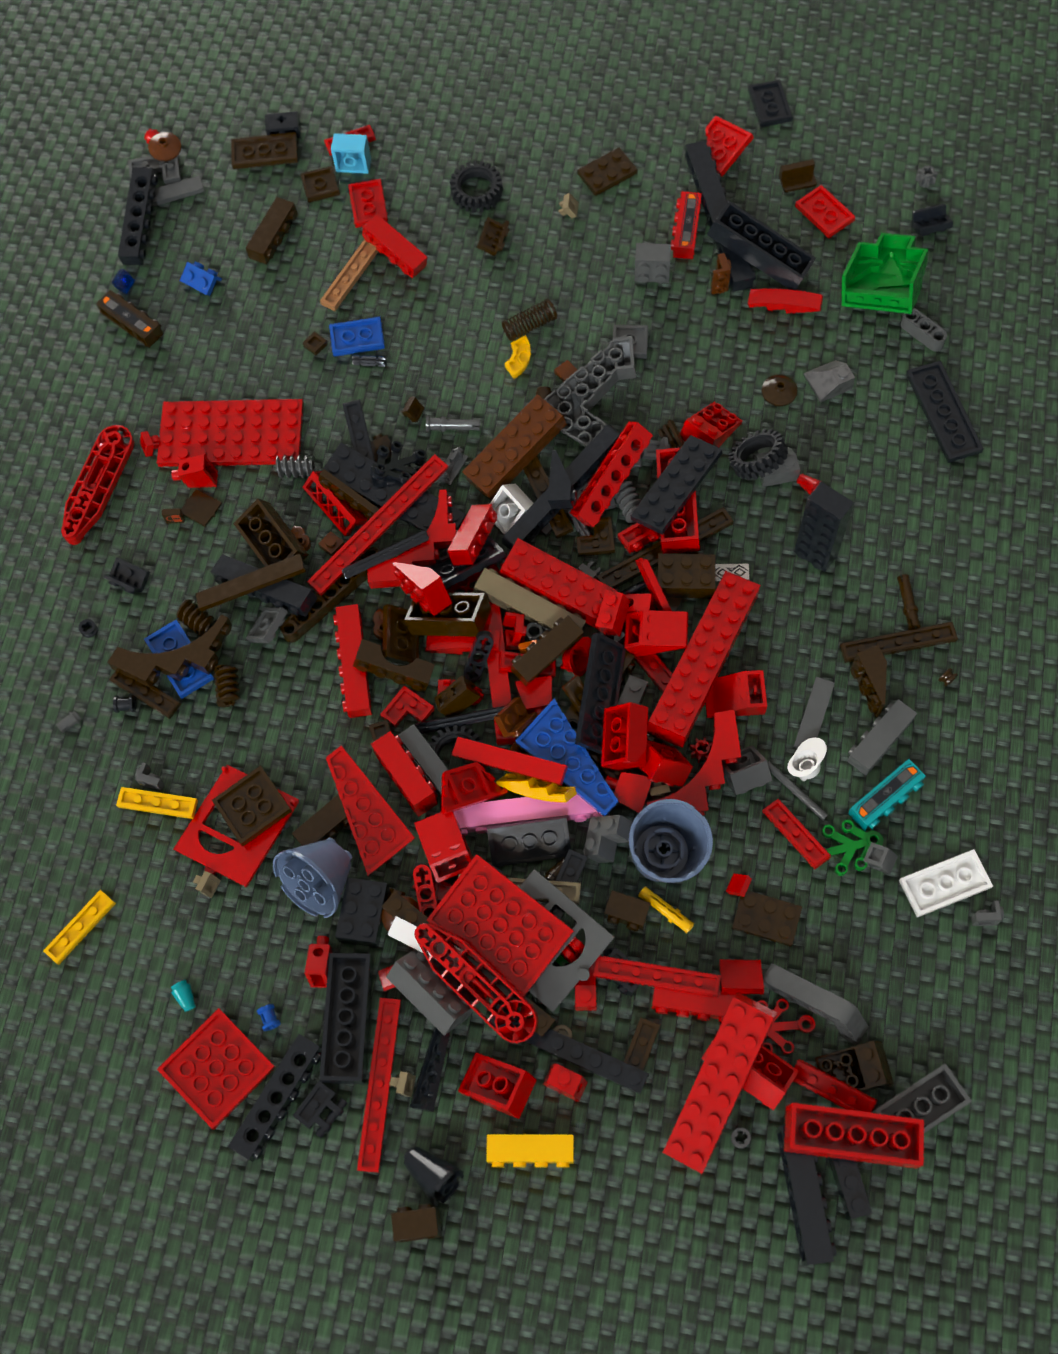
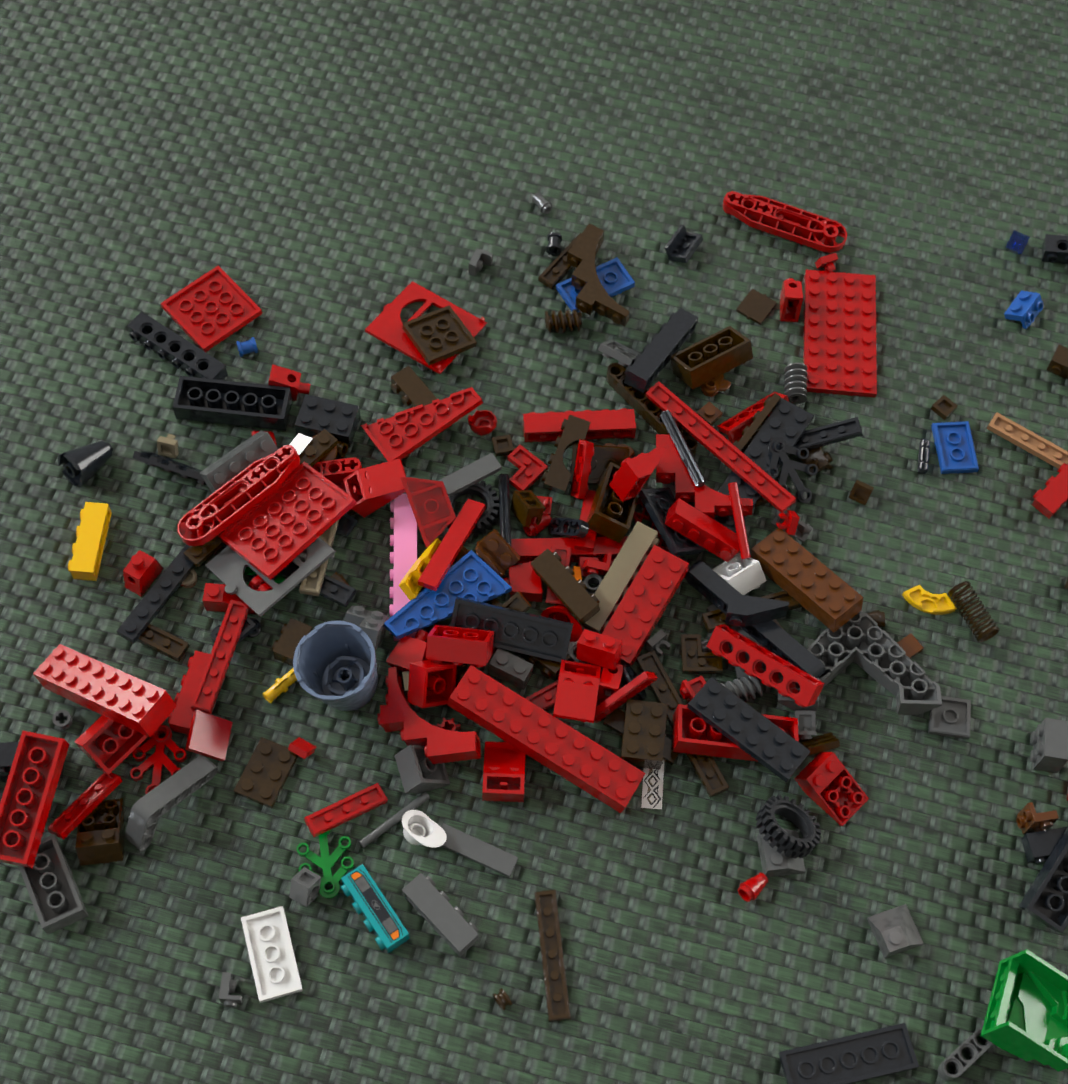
camera: 85 degrees right, 5 degrees down
yellow tile [43,890,116,965] -> none
black bush [79,619,98,638] -> none
dark brown brick [96,290,163,348] -> none
yellow plate [116,787,198,819] -> none
dark brown tile [162,508,185,524] -> none
teal cone [171,980,196,1012] -> none
dark brown piece [177,599,217,637] -> none
dark tan tile [193,871,221,898] -> none
dark brown tile [195,554,306,612] -> none
sand blue cone [273,837,352,918] -> none
black plate [293,1081,348,1138] -> none
red plate [357,998,401,1173] -> none
red brick [371,731,438,817] -> none
dark brown brick [391,1204,442,1243] -> none
dark grey pin [426,416,480,432] -> none
red slope [458,1052,537,1119] -> none
black plate [487,816,571,867] -> none
red slope [748,288,823,314] -> none
dark brown dish [762,375,798,406] -> none
black brick [794,482,854,572] -> none
dark brown slope [850,645,887,718] -> none
dark brown pin [897,574,921,630] -> none
none -> red hair [468,410,497,436]
none -> red plate [570,440,594,499]
none -> red piece [728,482,751,560]
none -> red tile [776,510,800,535]

